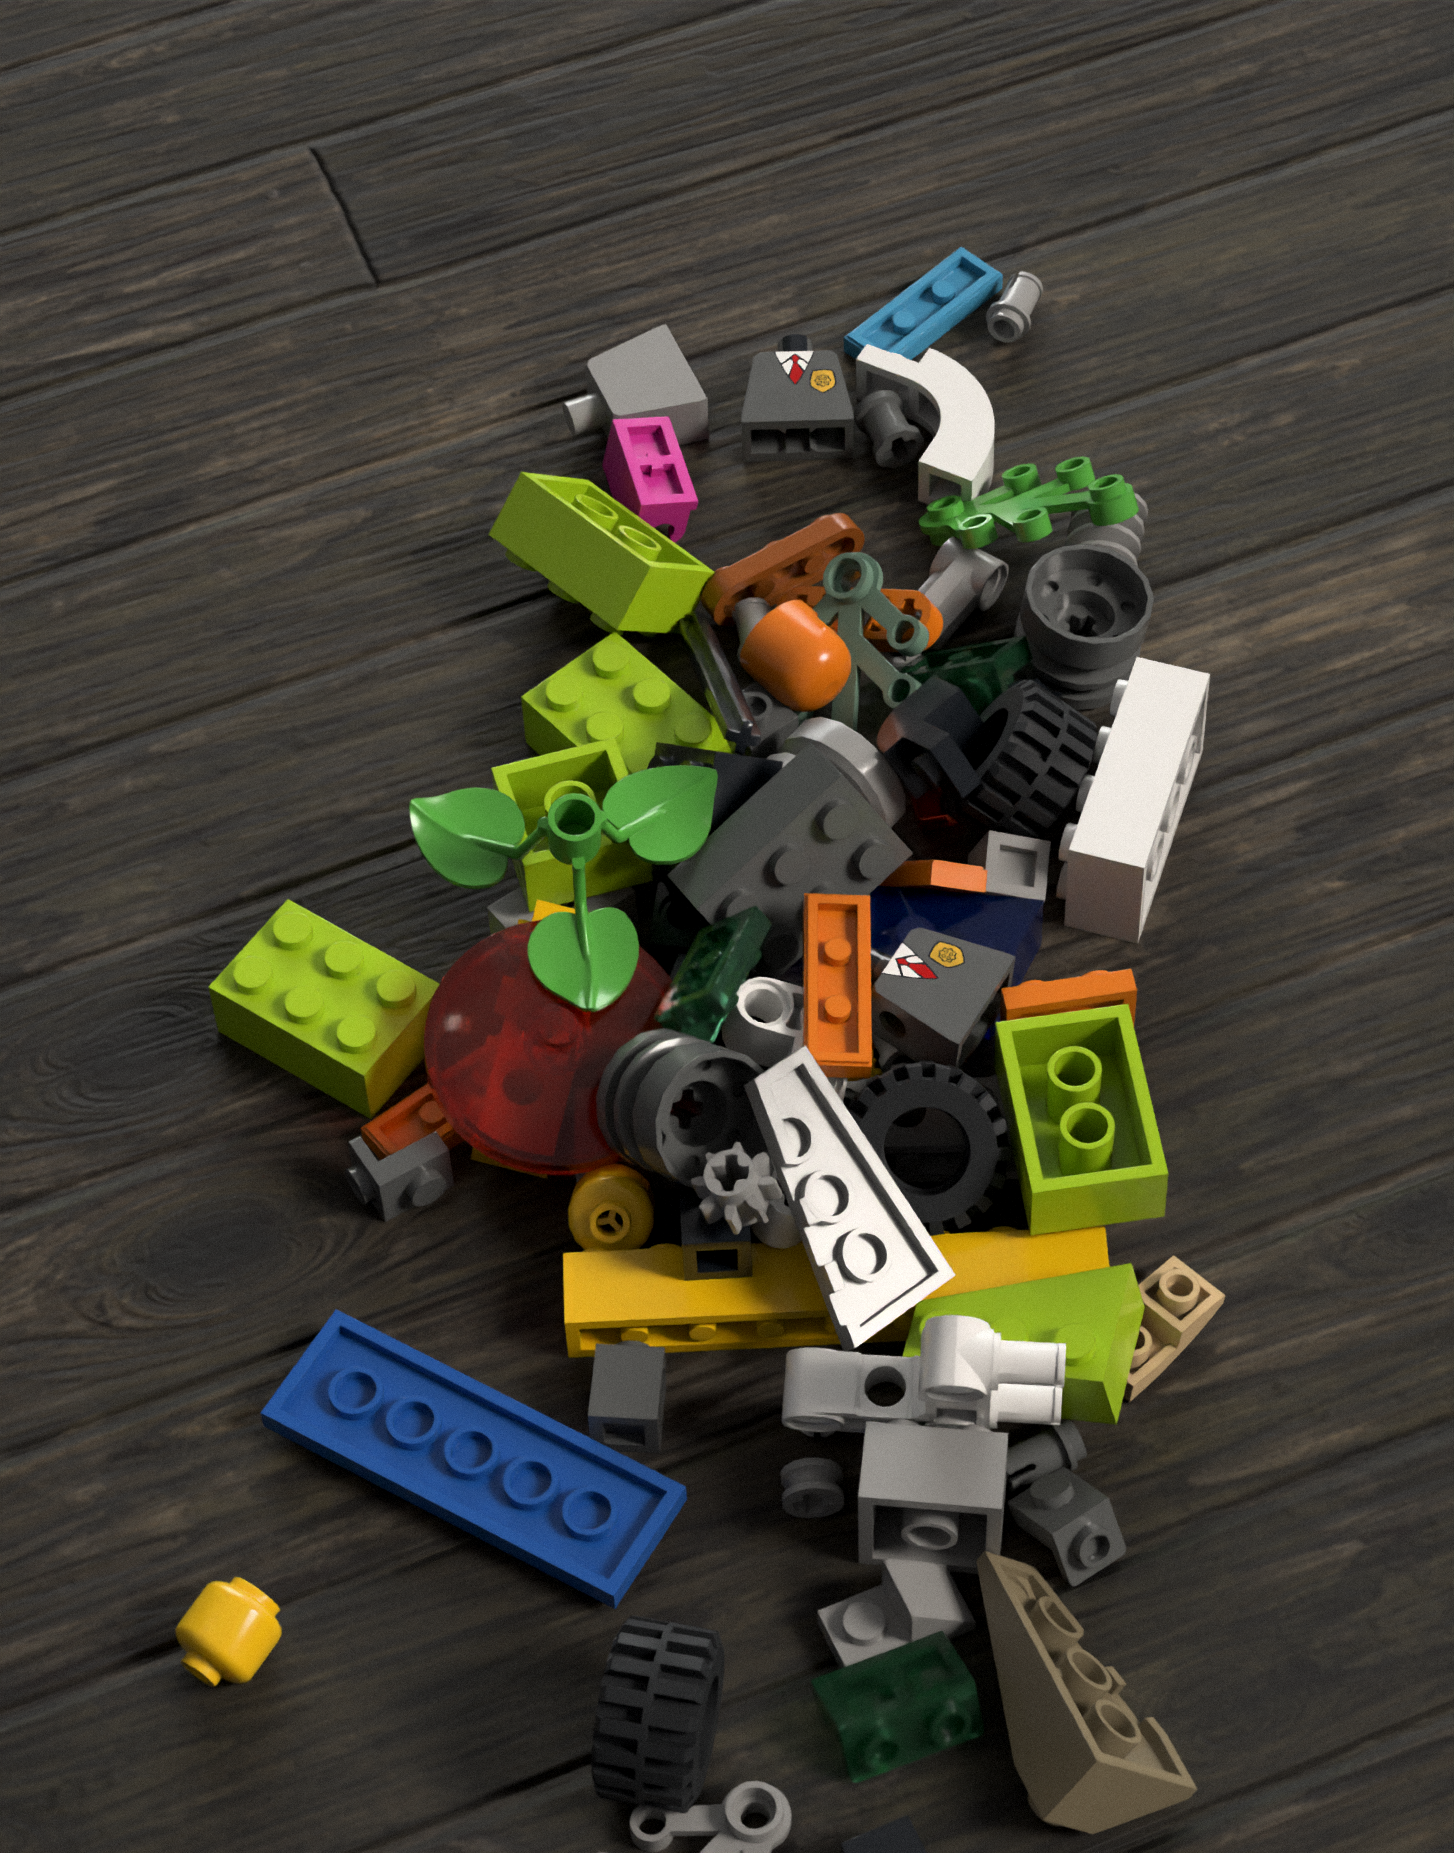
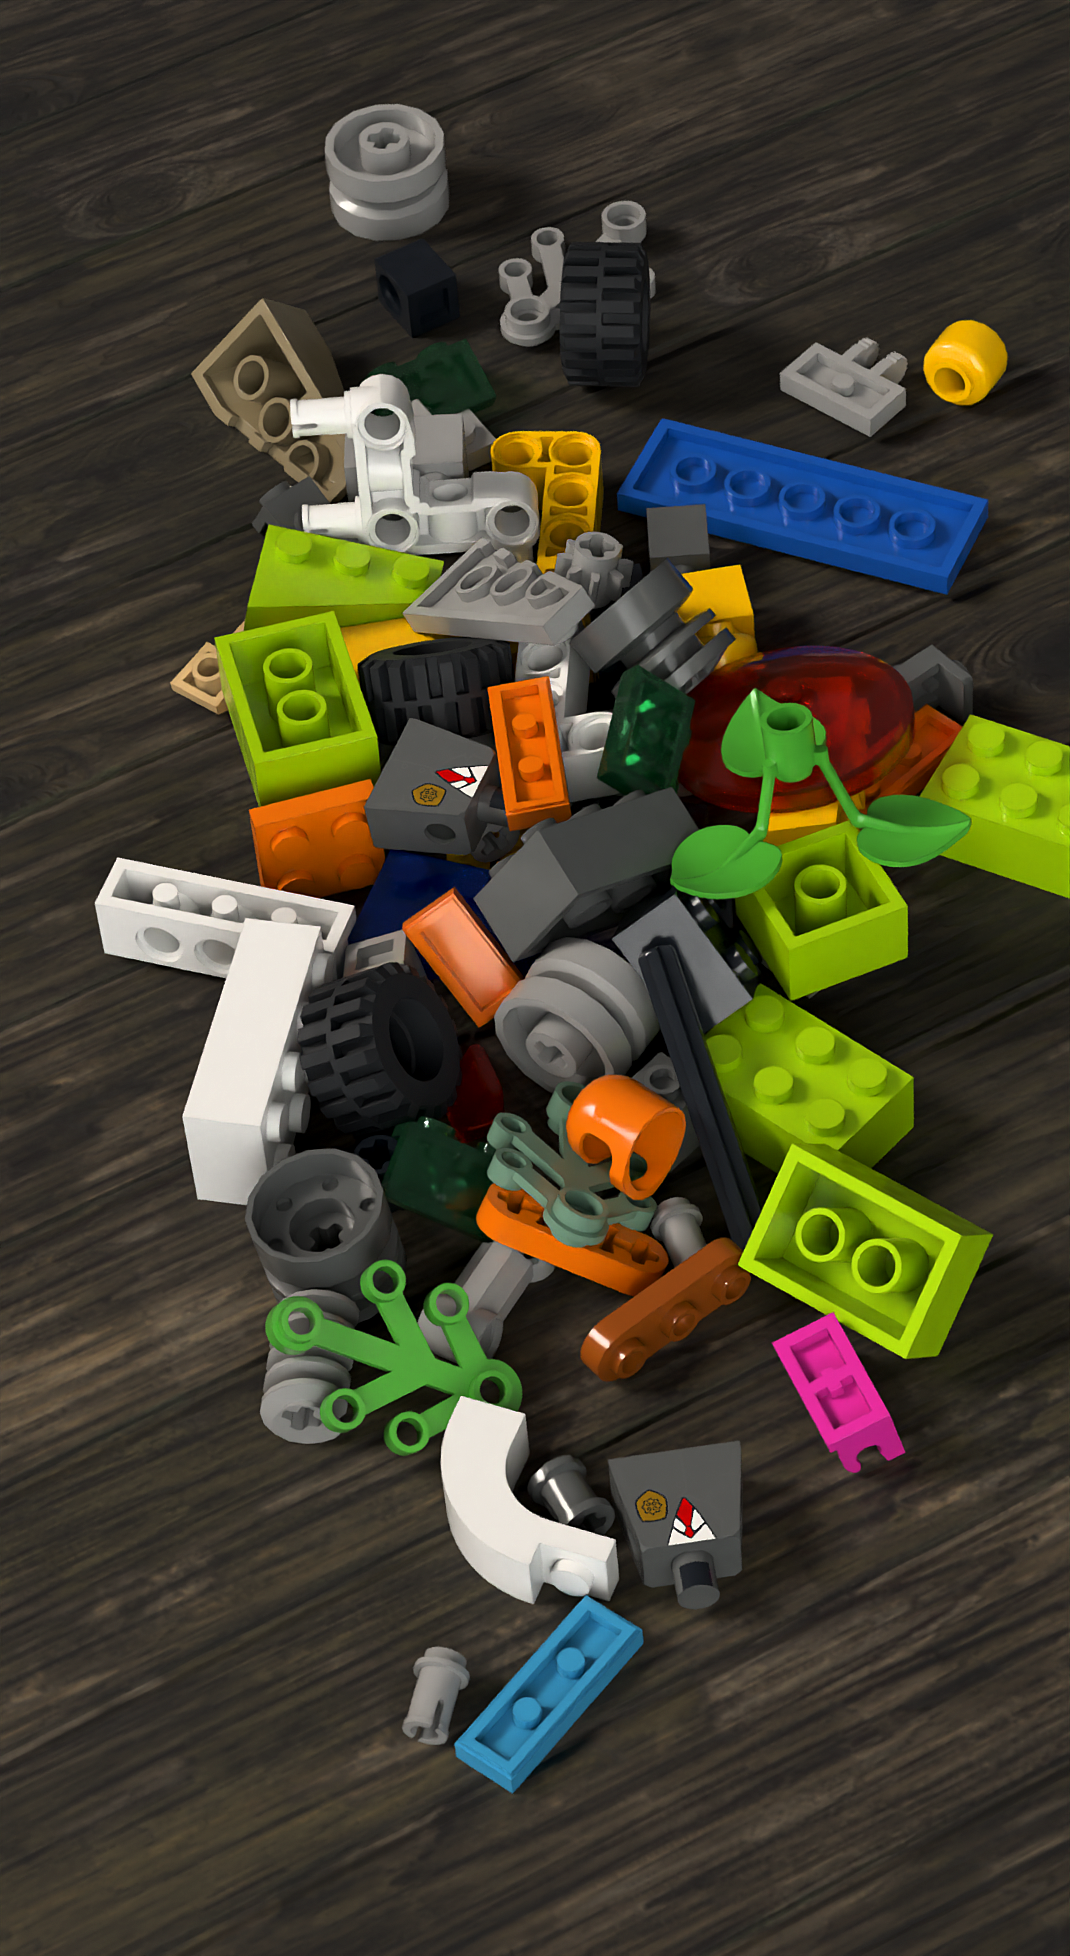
camera: 175 degrees right, 5 degrees down
light grey torso [562,324,709,445] -> none
black brick [877,676,992,800] -> none
none -> white brick [95,858,360,981]
none -> yellow beam [490,431,604,574]
none -> light grey hinge [780,337,908,437]

